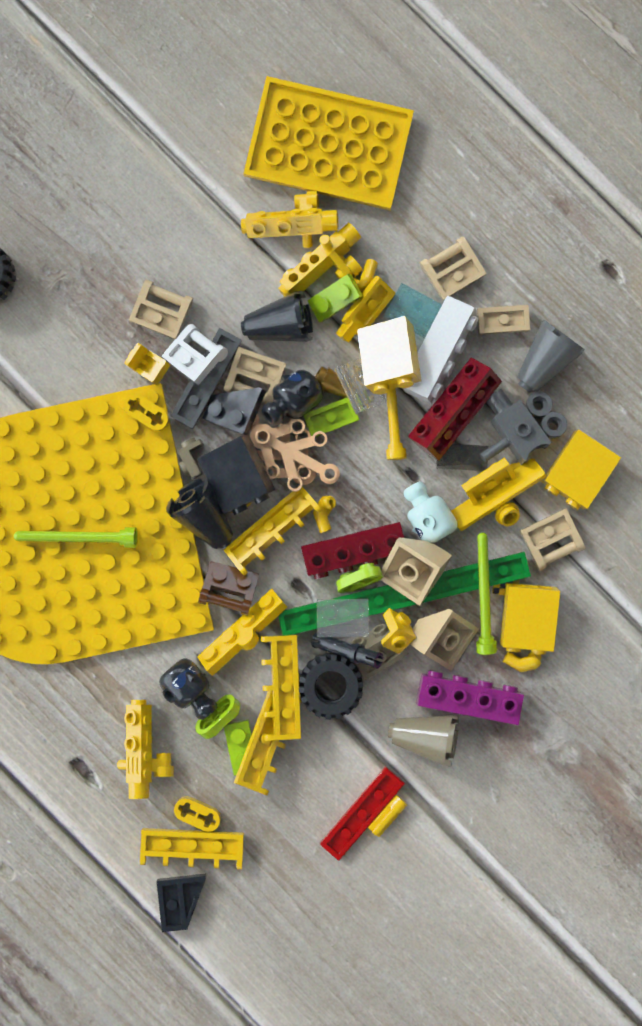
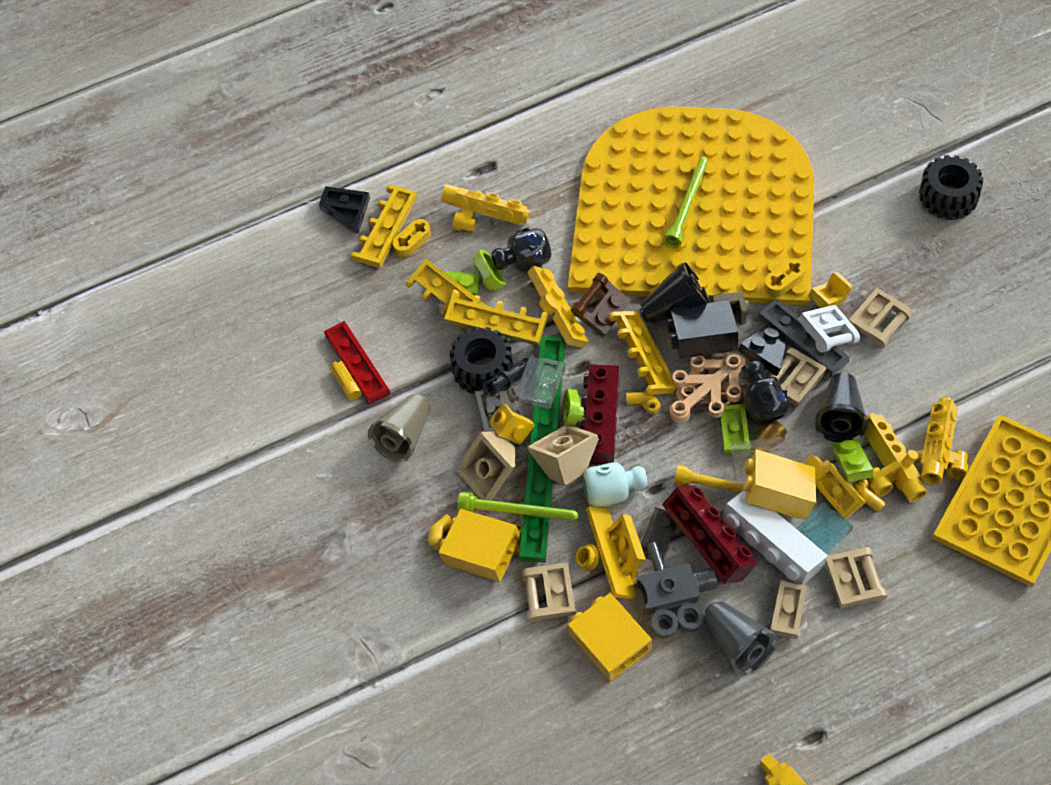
camera: 115 degrees right, 30 degrees down
magenta brick [416,670,524,725] -> none

